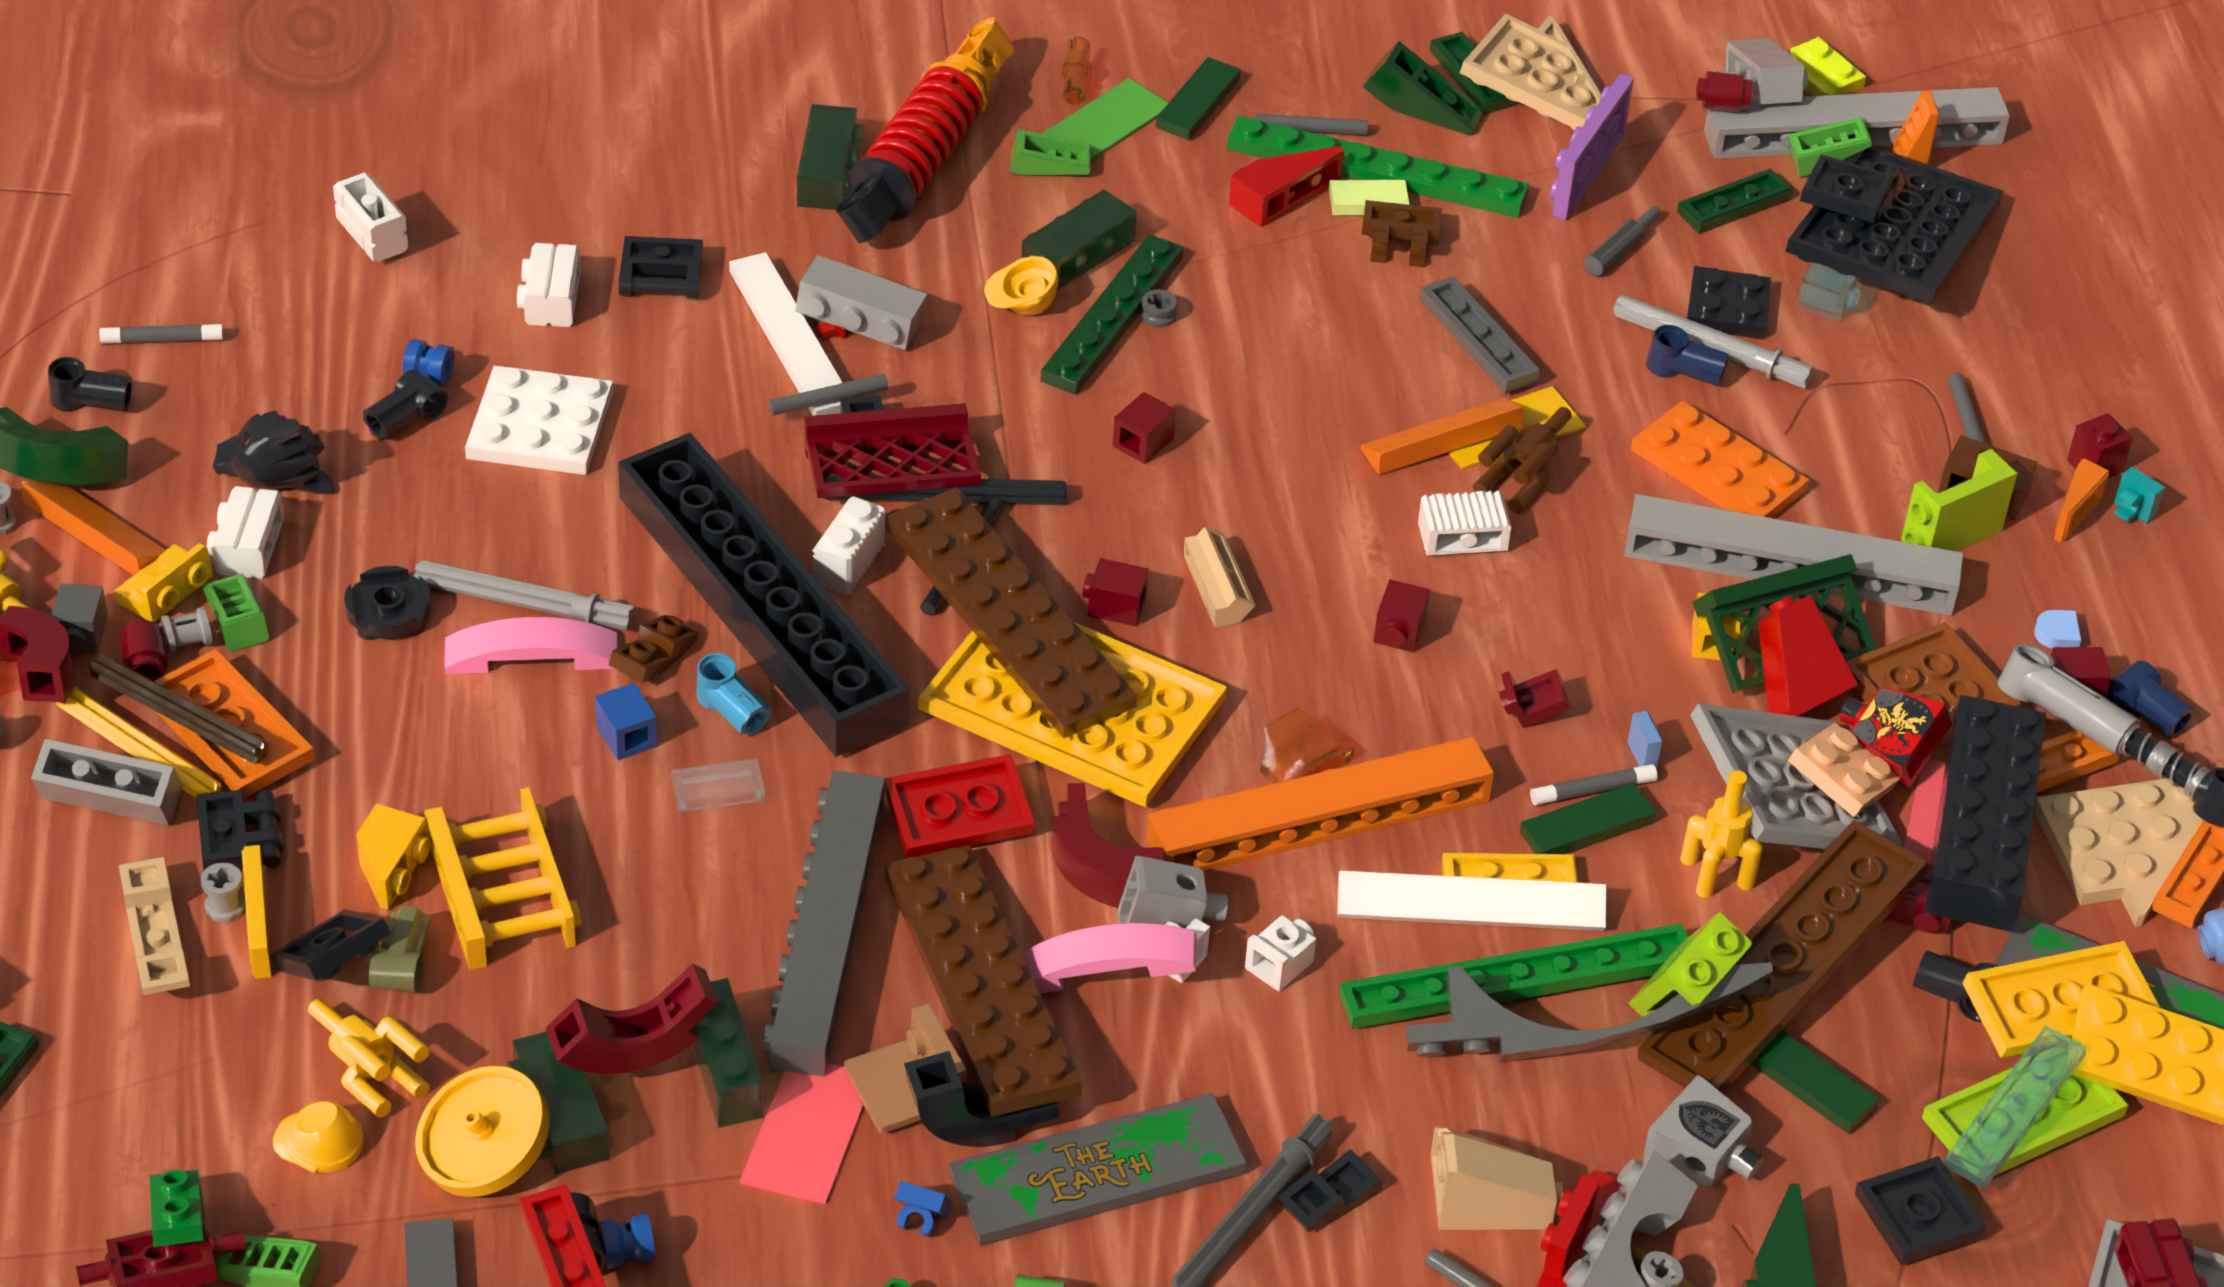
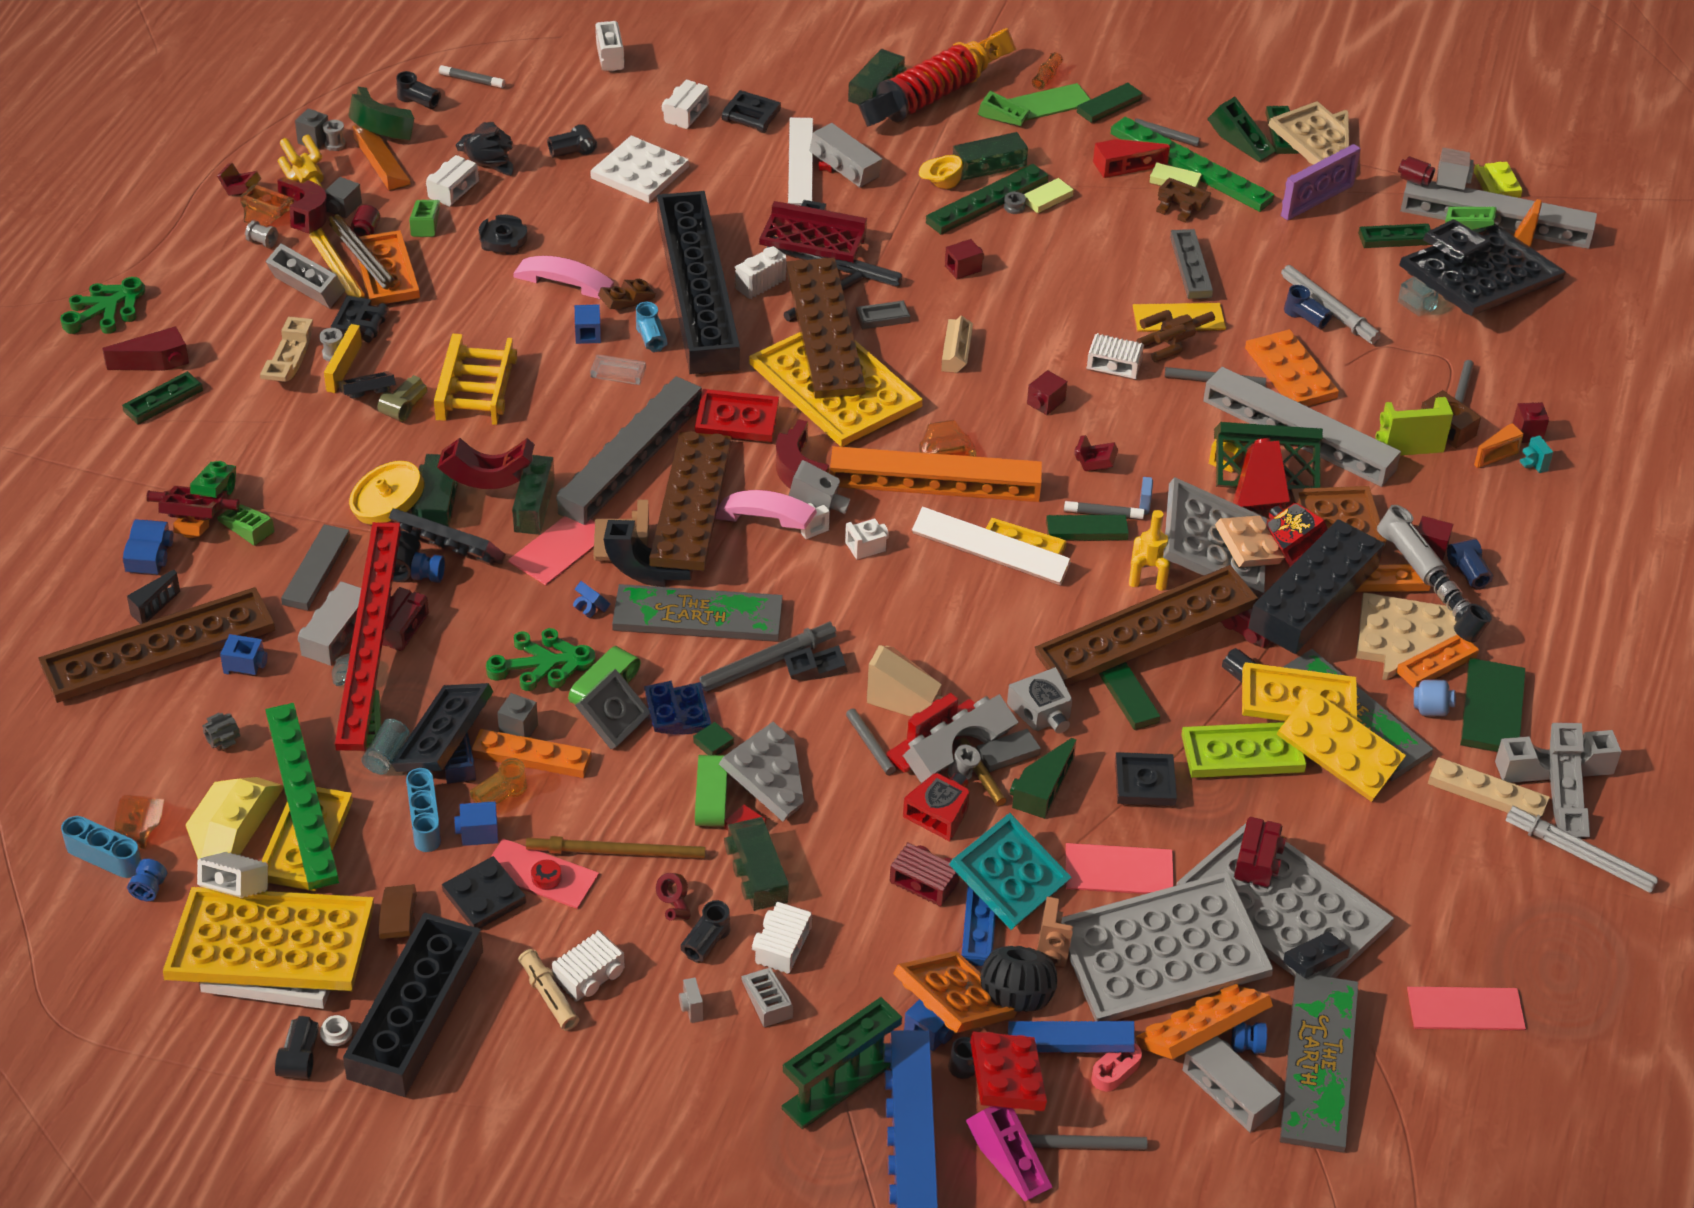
camera: 25 degrees right, 0 degrees up
yellow bracket [114,543,213,622] -> none
light grey bush [161,607,213,653] -> none
yellow hat [273,1101,364,1173] -> none
yellow plant [308,999,430,1118] -> none
yellow slope [356,803,431,911] -> none
blue wheel [402,338,455,386] -> none
light grey axle [414,560,635,630] -> none
dark grey bar [768,373,888,416] -> none
dark red brick [1082,558,1149,626] -> none
green plate [1339,923,1688,1029] -> none
orange slope [1361,398,1524,475] -> none
dark grey slope [1406,962,1773,1062] -> none
dark grey axle [1583,206,1660,277] -> none
lime panel [1628,912,1752,1017] -> none
black plate [1687,266,1771,340] -> none
clear light blue tile [1944,1025,2086,1189] -> none
light blue tile [2034,610,2081,649] -> none
none -> black plate [389,508,506,565]
none -> dark grey tile [856,301,910,329]
none -> dark grey tile [976,729,1041,772]
none -> yellowish green tile [1024,178,1074,213]
none -> dark grey bar [1164,367,1266,387]

